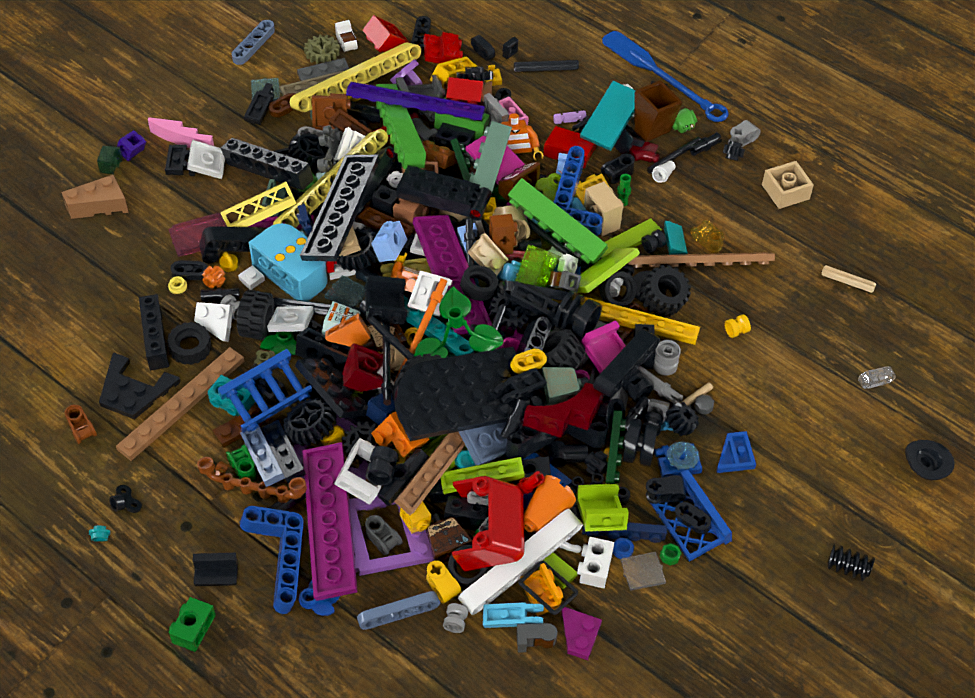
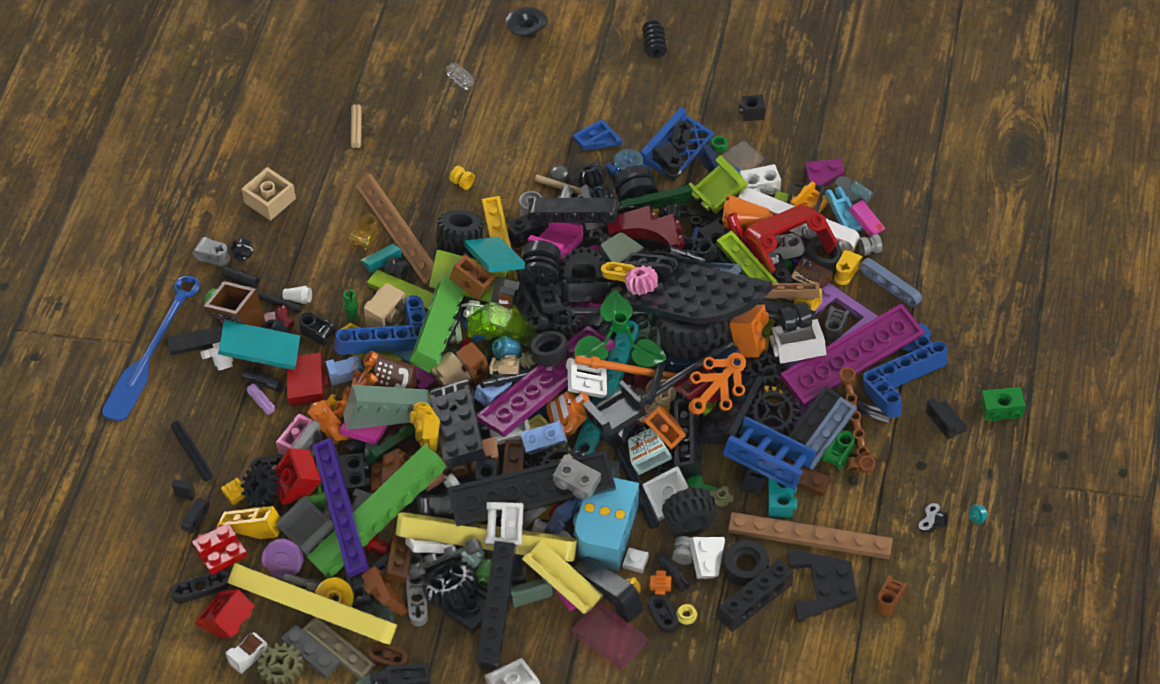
camera: 115 degrees left, 0 degrees up
none -> dark grey bar [282,573,322,591]
none -> orange plant [333,351,379,419]
none -> yellow plate [410,402,440,453]
none -> dark orange brick [449,255,495,301]
none -> teal tile [464,237,525,272]
none -> white plate [485,502,524,546]
none -> light grey brick [553,455,601,500]
none -> bright pink gear [625,265,658,296]
none -> orange plant [689,353,746,415]
none -> black brick [738,95,765,121]
none -> dark pink tile [848,200,886,237]
none -> clear light blue pin [850,181,874,202]

